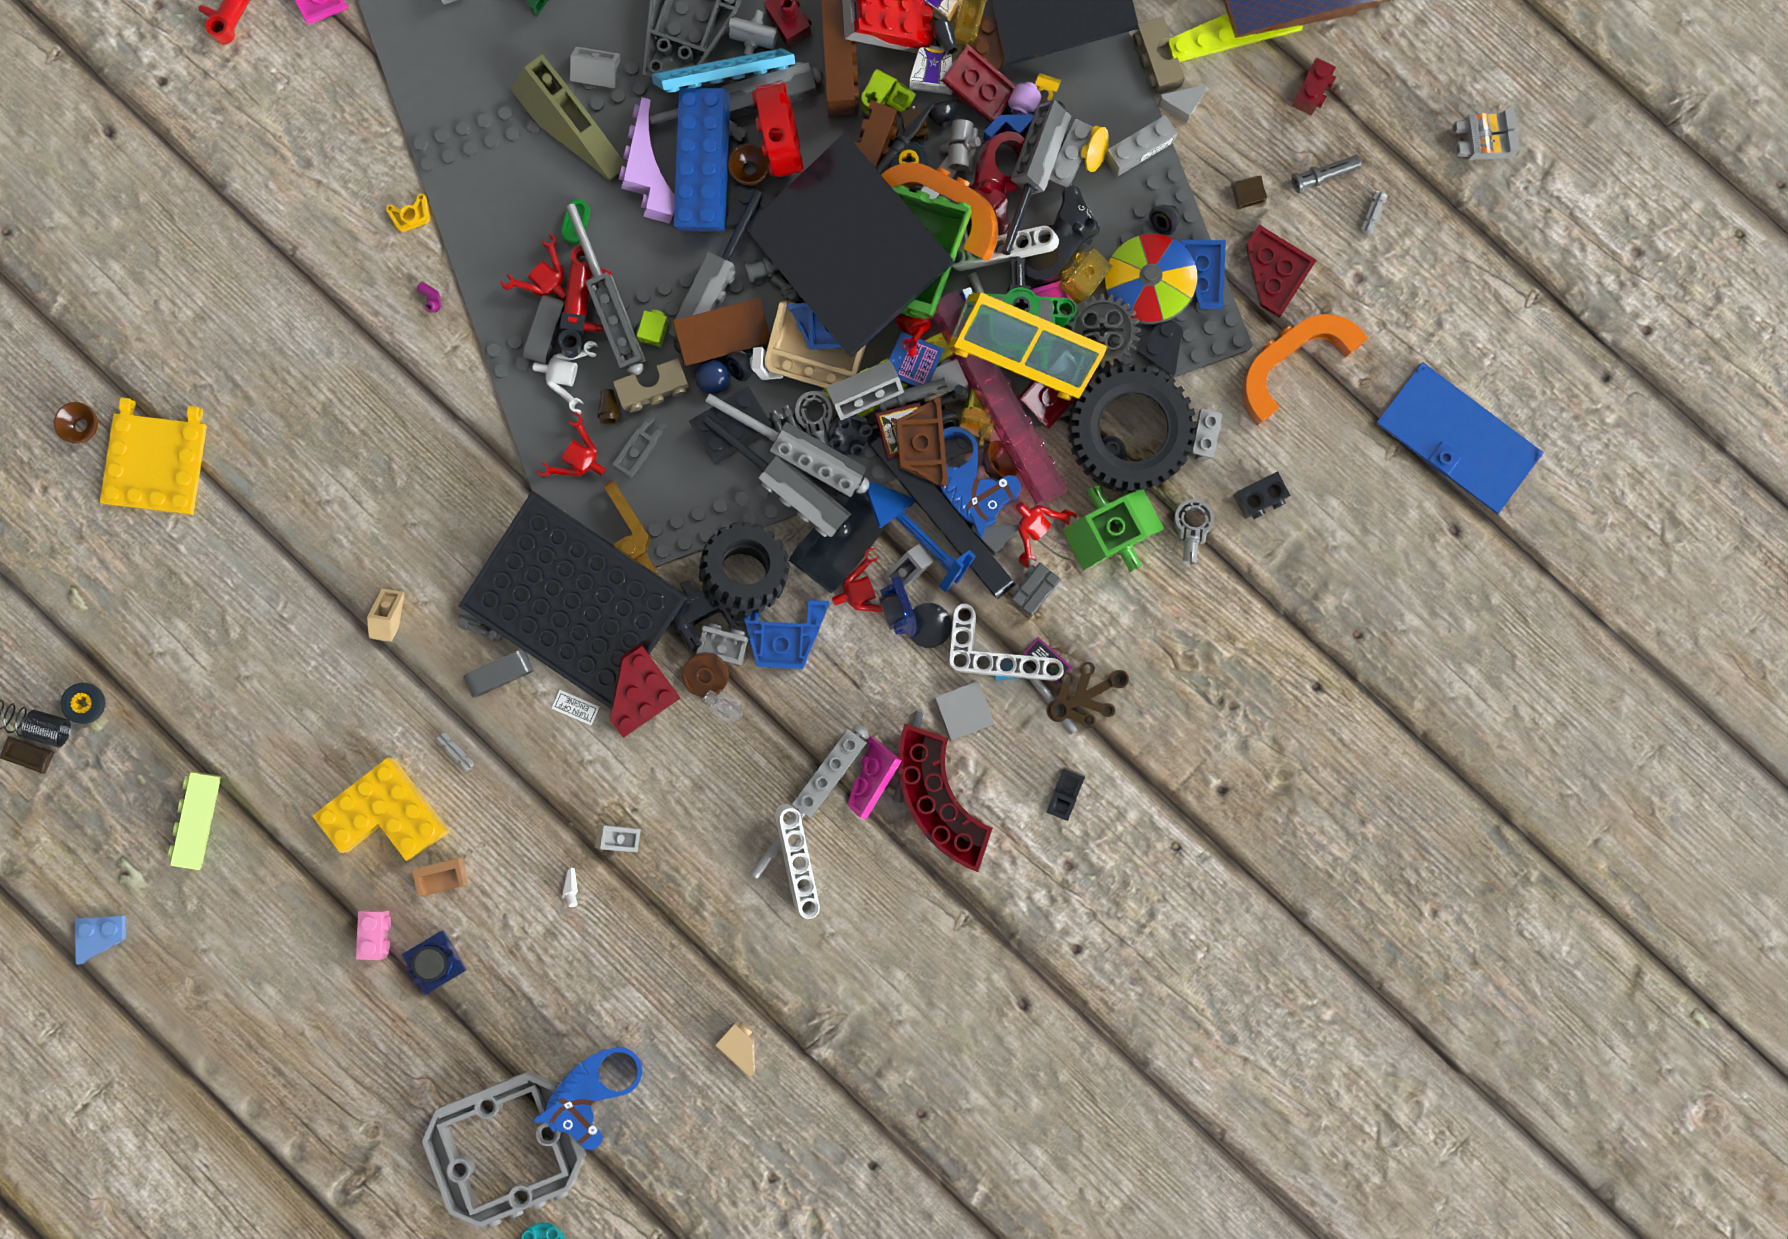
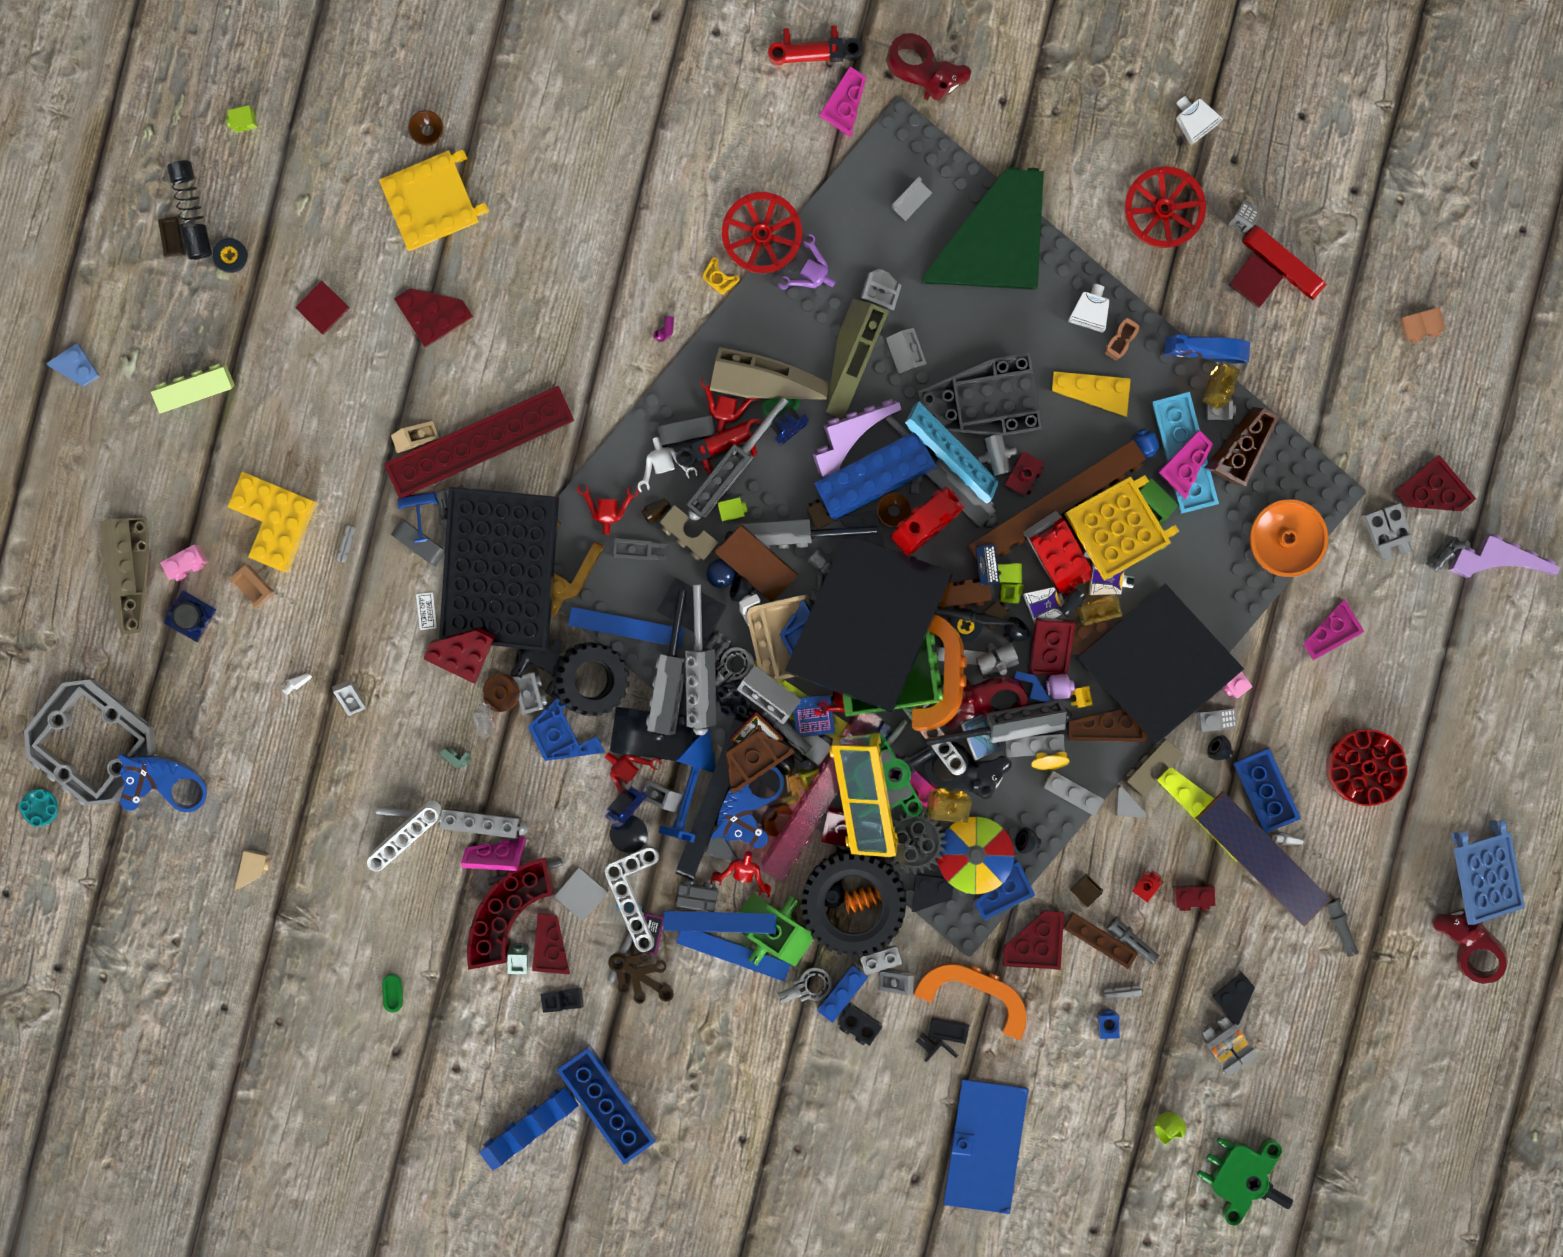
camera: 65 degrees right, 5 degrees up
none -> dark tan wedge [100,517,150,635]
none -> dark red tile [295,280,350,335]
none -> green tile [382,974,403,1013]
none -> dark red plate [384,385,575,499]
none -> dark red plate [394,288,473,348]
none -> blue piece [398,492,437,543]
none -> sand green bracket [440,748,471,769]
none -> blue brick [479,1087,579,1171]
none -> bracket [507,943,529,975]
none -> dark red wing [532,913,570,974]
none -> blue brick [557,1044,657,1164]
none -> blue tile [568,607,685,648]
none -> blue tile [663,911,777,934]
none -> blue tile [676,931,791,982]
none -> dark tan wedge [710,347,830,400]
none -> red wheel [722,192,802,274]
none -> clear blue piece [770,407,809,446]
none -> medium lavender piece [778,234,836,290]
none -> dark brown brick [807,499,834,529]
none -> blue brick [817,963,868,1023]
none -> orange piece [844,885,882,915]
none -> light grey slope [861,269,901,311]
none -> light grey slope [879,971,913,995]
none -> black bracket [915,1032,959,1062]
none -> black tile [928,1017,970,1044]
none -> piece [961,715,1002,760]
none -> slope [975,544,1000,586]
none -> reddish brown tile [1063,912,1138,969]
none -> reddish brown wing [1068,709,1146,742]
none -> blue brick [1097,1009,1120,1039]
none -> red brick [1132,870,1164,903]
none -> lime hair [1154,1112,1186,1145]
none -> green piece [1197,1137,1294,1226]
none -> black wing [1212,972,1255,1026]

